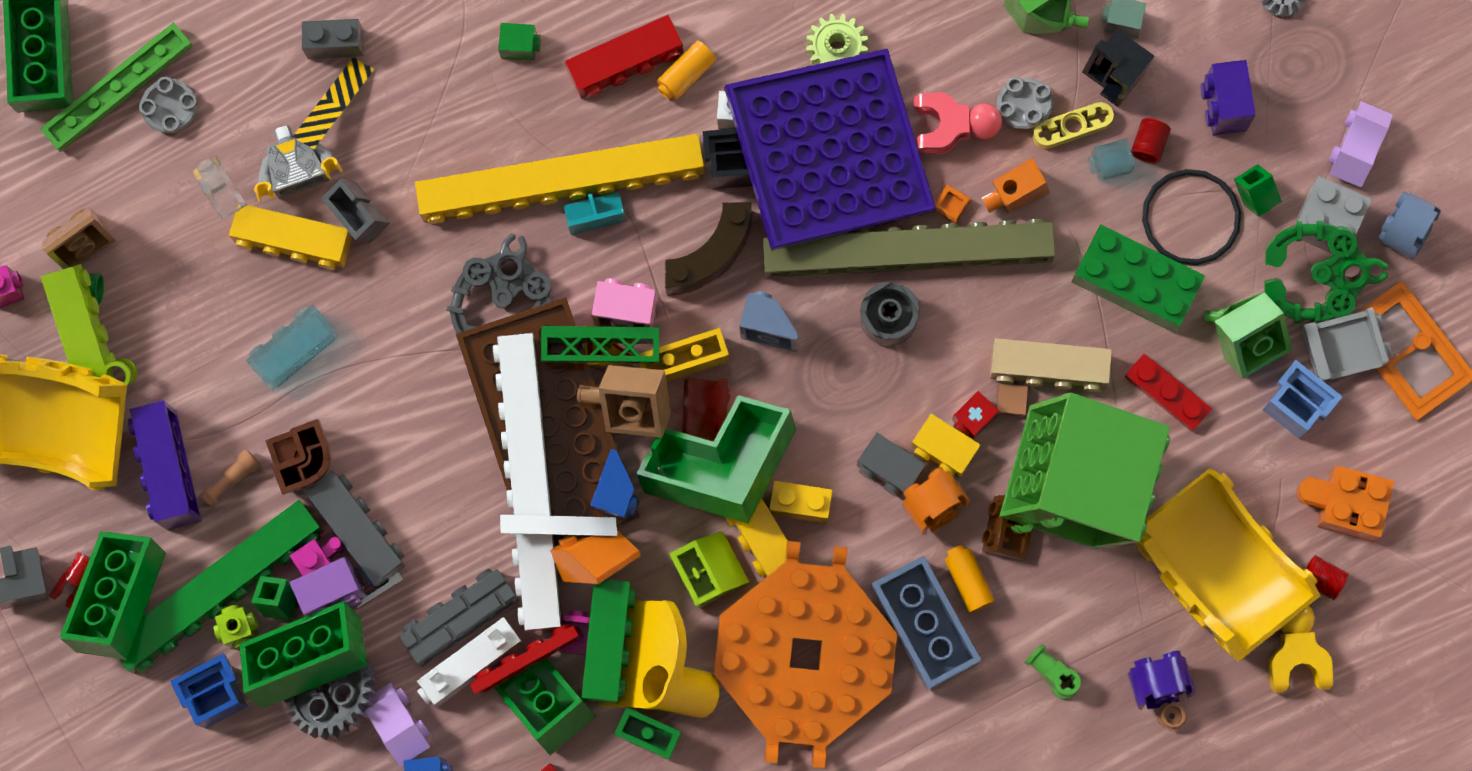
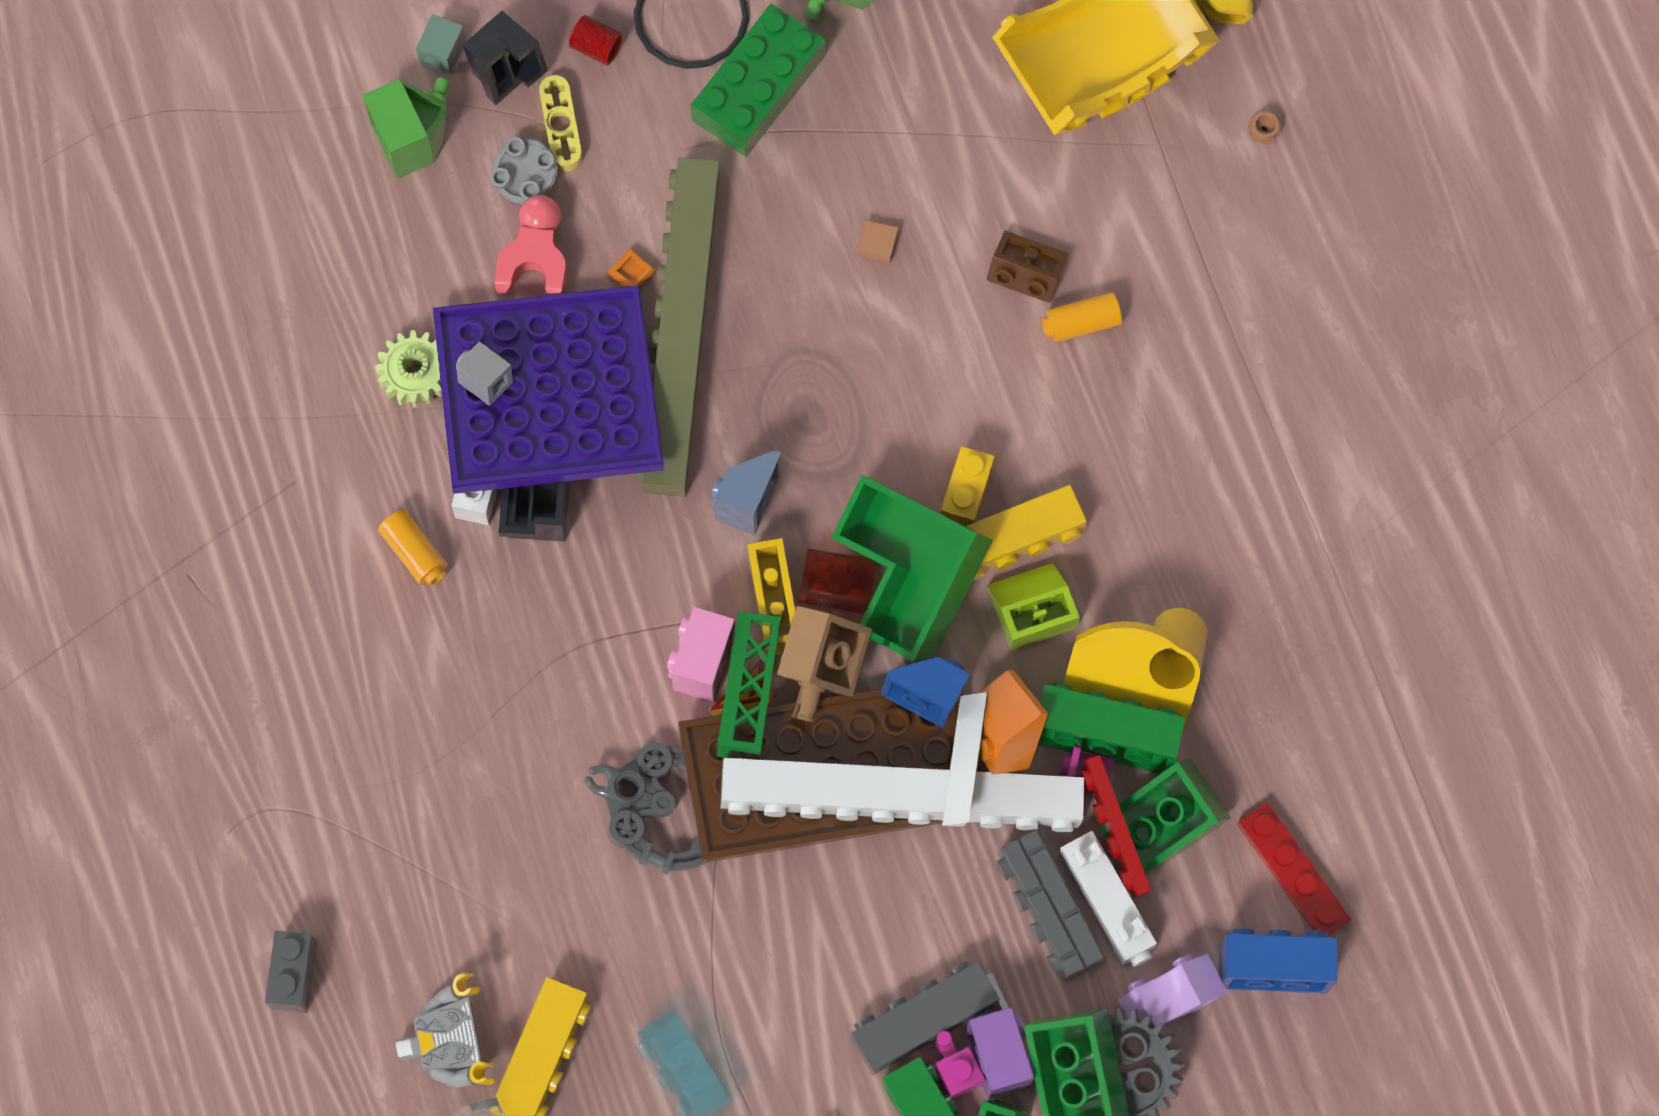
camera: 90 degrees left, 5 degrees down
copper brick [265,419,331,495] -> none
sticker [292,57,375,149] -> none
dark grey piece [321,178,390,243] -> none
yellow brick [415,134,705,224] -> none
green brick [498,23,541,61] -> none
teal panel [564,192,626,235] -> none
red brick [565,14,684,98] -> none
green brick [614,707,682,761] -> none
dark brown brick [665,202,752,296] -> none
orange plate [713,541,897,768] -> none
dark grey brick [857,432,926,498] -> none
dark grey brick [860,282,919,347] -> none
sand blue brick [871,556,982,692] -> none
orange brick [902,467,971,535] -> none
yellow brick [911,413,980,478] -> none
red brick [952,391,999,440] -> none
orange torso [981,158,1050,213] -> none
tan brick [990,338,1112,392] -> none
bright green piece [999,392,1170,549] -> none
bright green connector [1024,644,1081,700] -> none
clear light blue brick [1088,138,1135,181] -> none
red plate [1125,353,1212,432] -> none
dark purple brick [1128,650,1196,710] -> none
none -> light grey brick [456,342,513,406]

